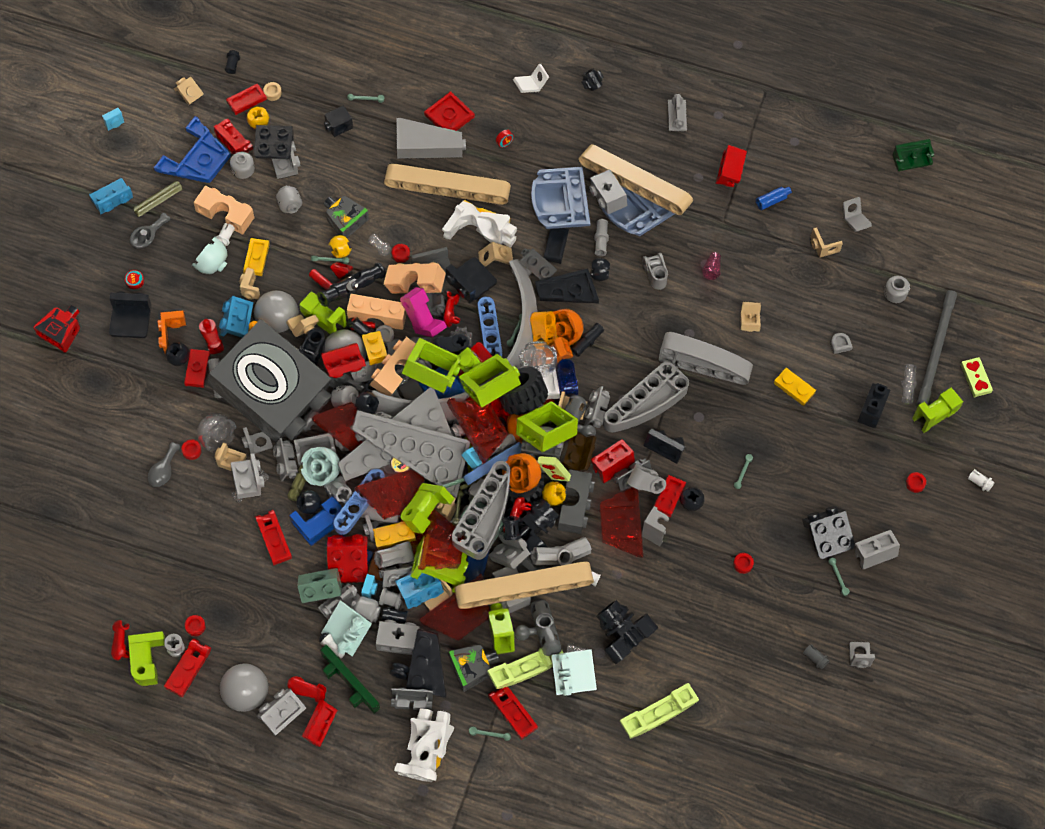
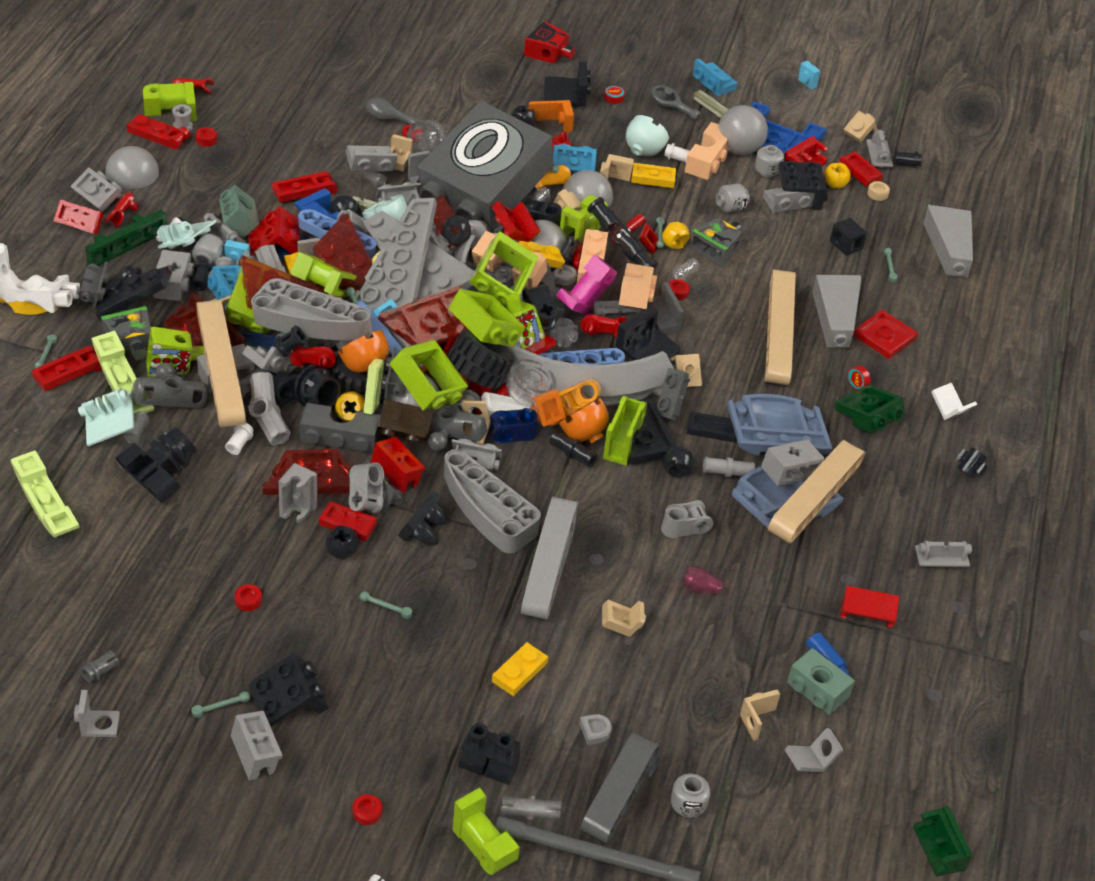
camera: 85 degrees right, 20 degrees down
white hips [442,200,517,248] -> none
none -> dark grey beam [580,732,661,844]
none -> lime piece [603,396,647,466]
none -> light grey piece [718,105,768,156]
none -> sand green brick [787,648,855,715]
none -> dark green plate [835,384,905,433]
none -> light grey hinge [866,130,893,168]
none -> light grey slope [924,205,973,277]

